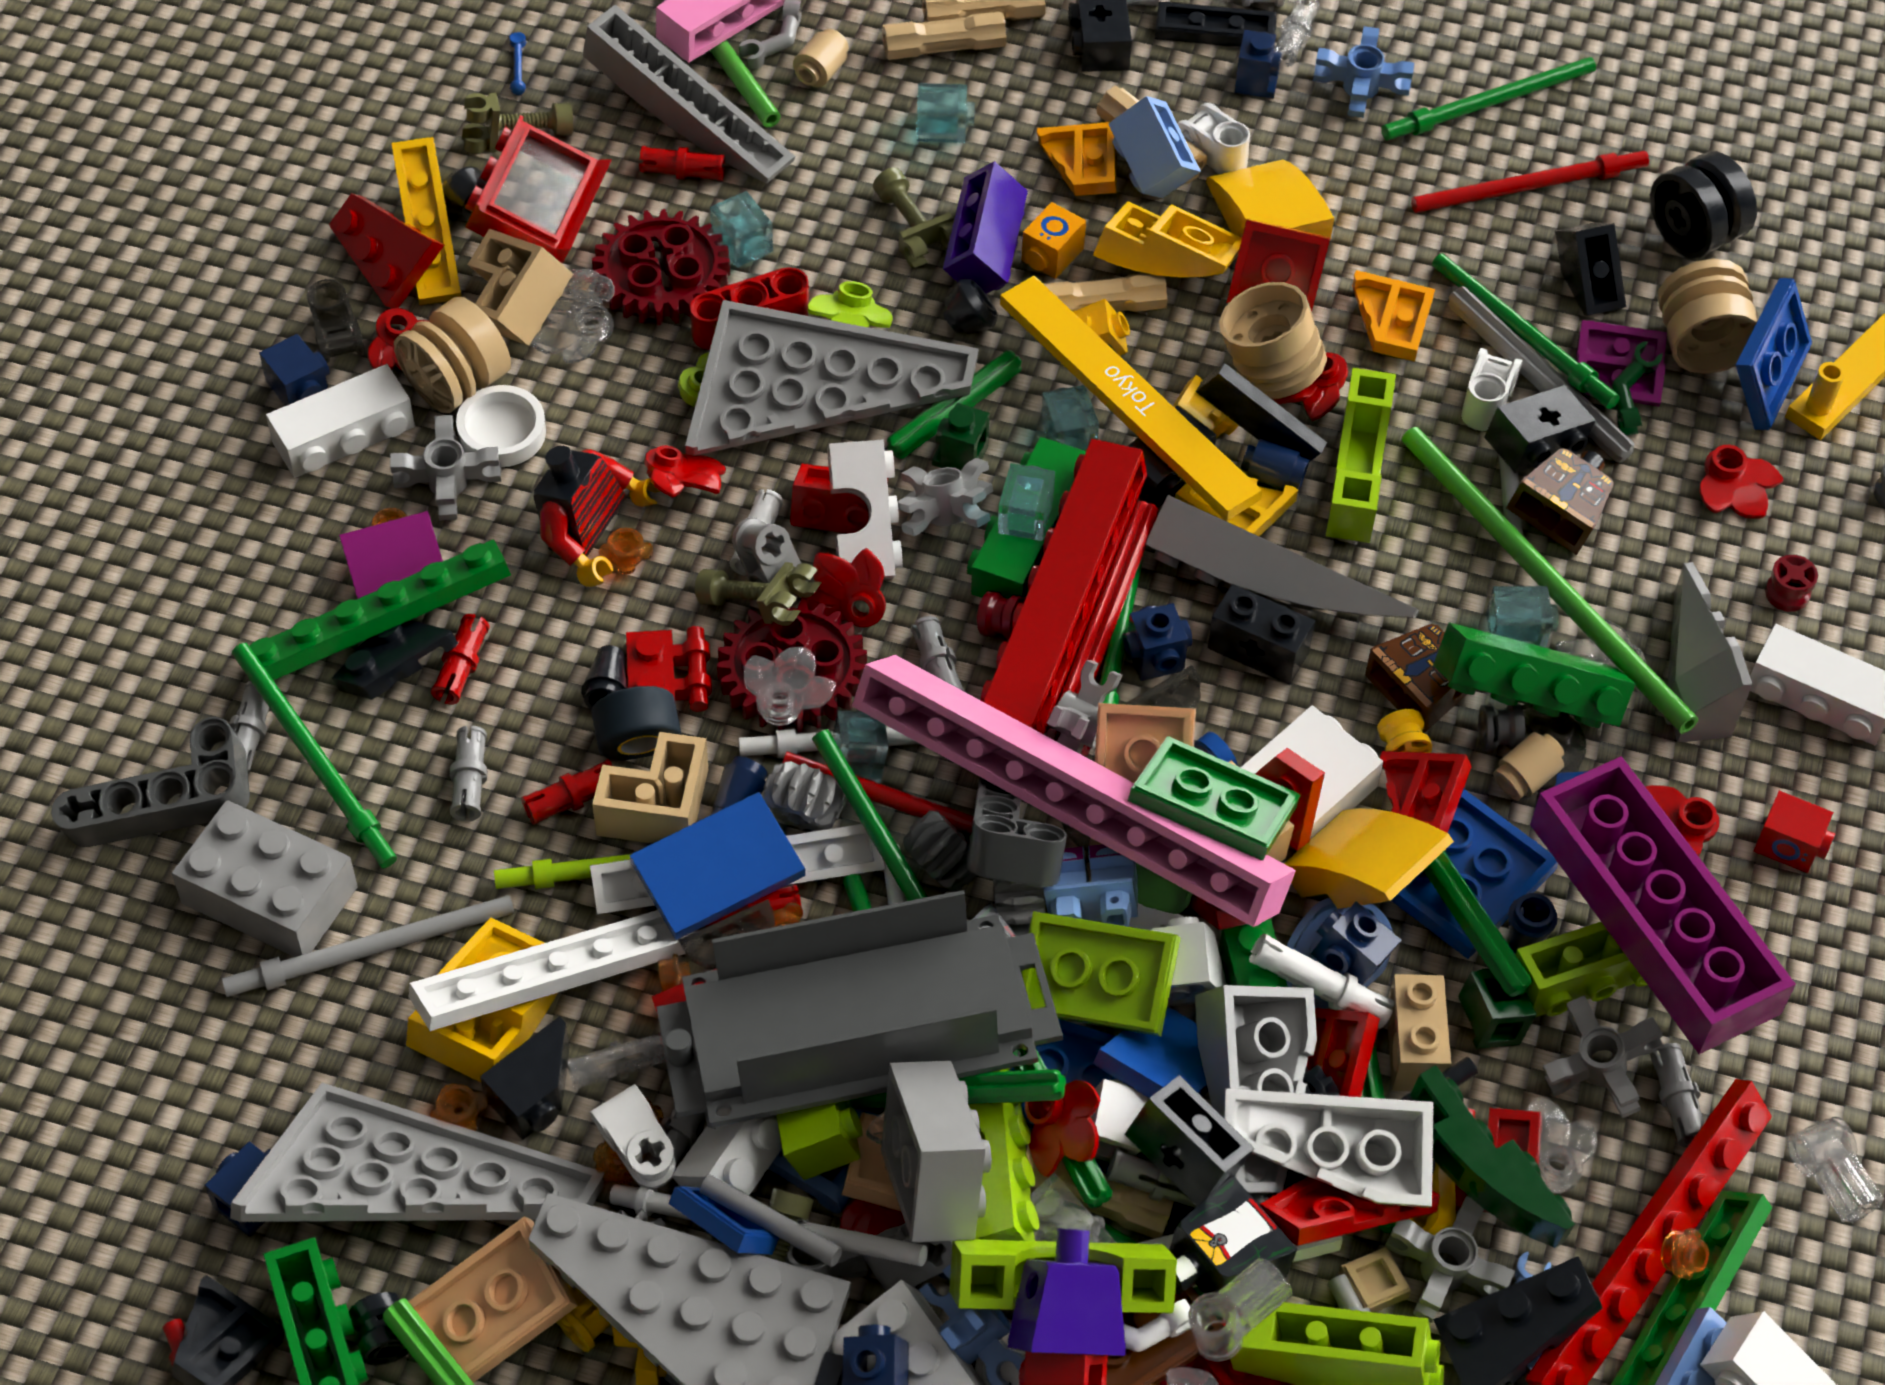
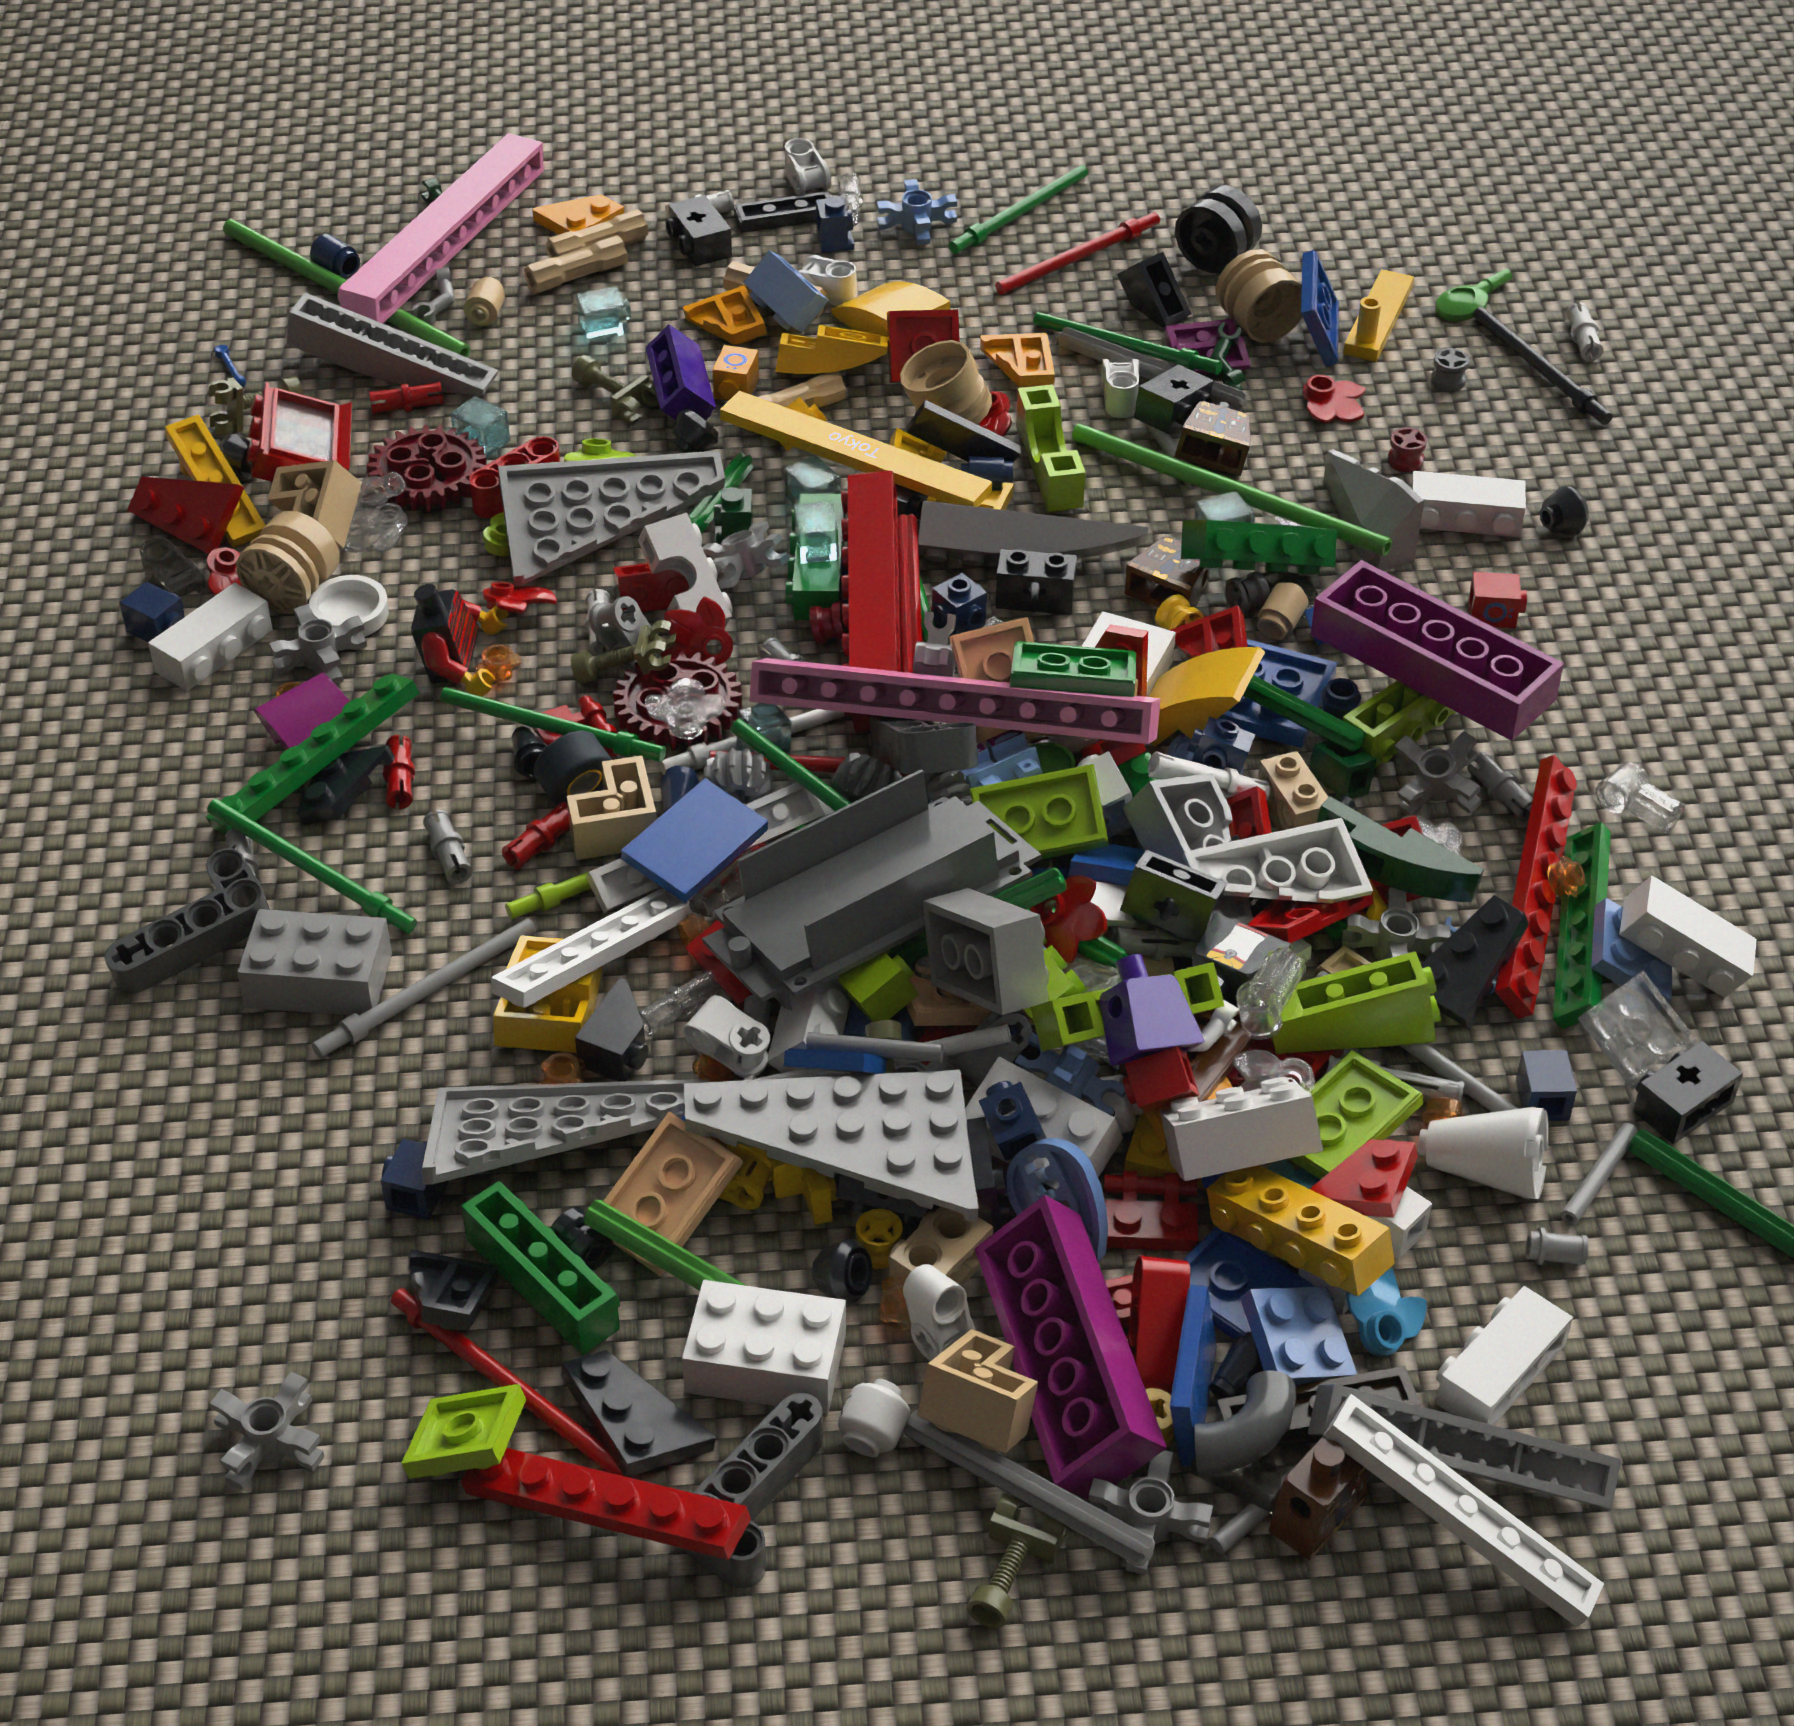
camera: 20 degrees left, 10 degrees down
none -> green bar [440,687,666,762]

